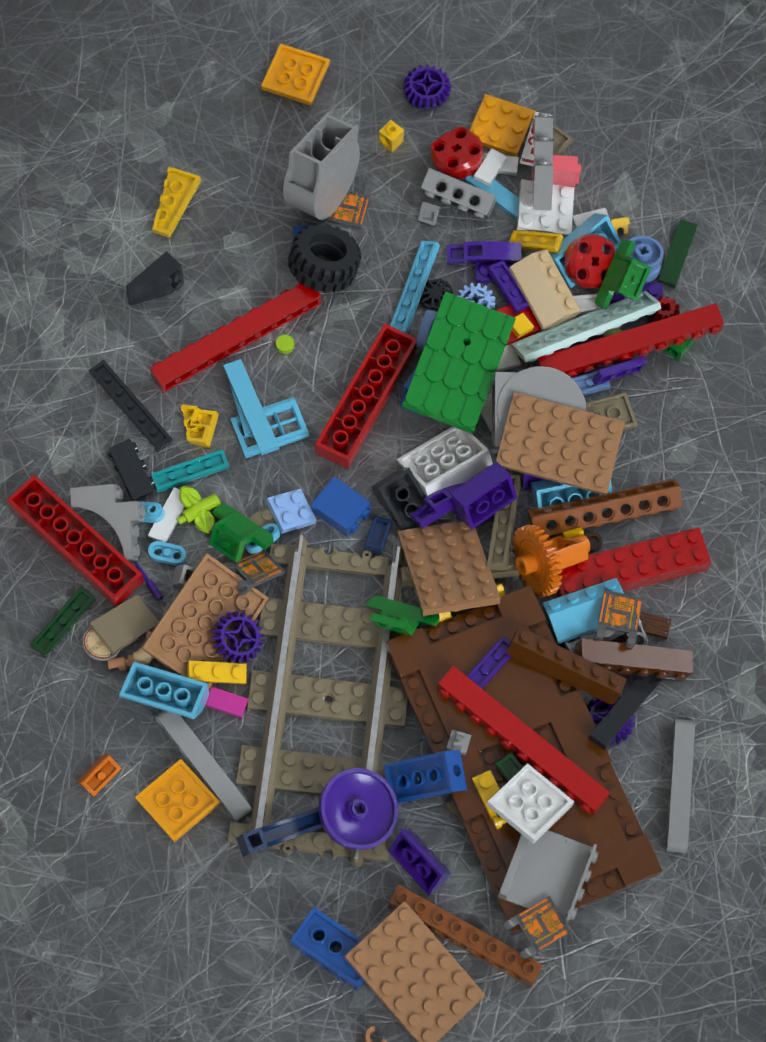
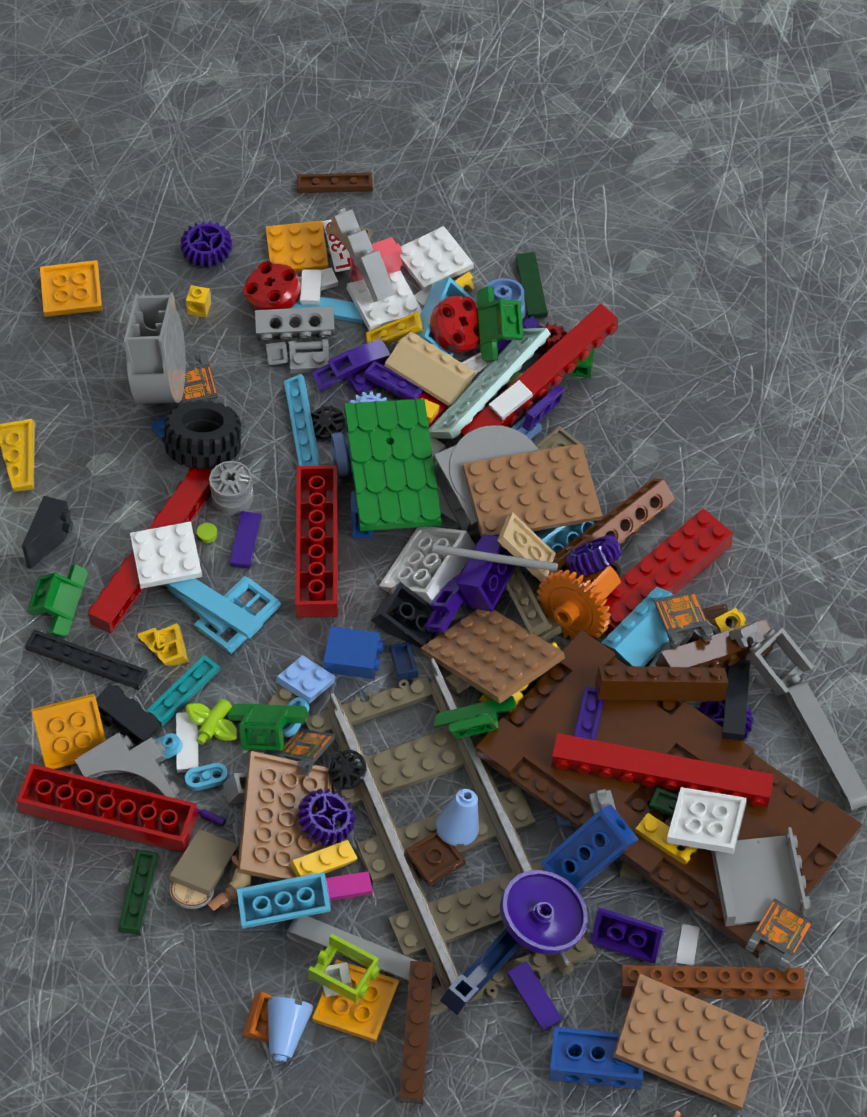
camera: 25 degrees left, 10 degrees down
none -> green plate [27,564,88,638]
none -> light orange plate [31,693,106,769]
none -> white plate [130,522,202,589]
none -> light grey wheel [209,461,254,515]
none -> dark purple tile [230,511,262,569]
none -> light blue cone [268,996,313,1062]
none -> light grey plate [289,339,329,374]
none -> reddish brown tile [297,173,373,193]
none -> lime window [308,933,380,1004]
none -> white panel [322,962,352,997]
none -> black wheel [328,750,366,790]
none -> white plate [400,226,474,292]
none -> reddish brown brick [400,961,434,1104]
none -> reddish brown tile [404,831,466,886]
none -> light grey piece [432,544,558,572]
none -> light blue cone [436,789,479,846]
none -> white tile [489,380,533,421]
none -> tan plate [497,512,556,582]
none -> dark purple tile [507,961,562,1032]
none -> dark purple gear [566,536,622,576]
none -> white sticker [676,924,700,966]
none -> yellow brick [711,608,746,633]
none -> light grey tile [729,623,760,648]
none -> light grey window [746,628,814,697]

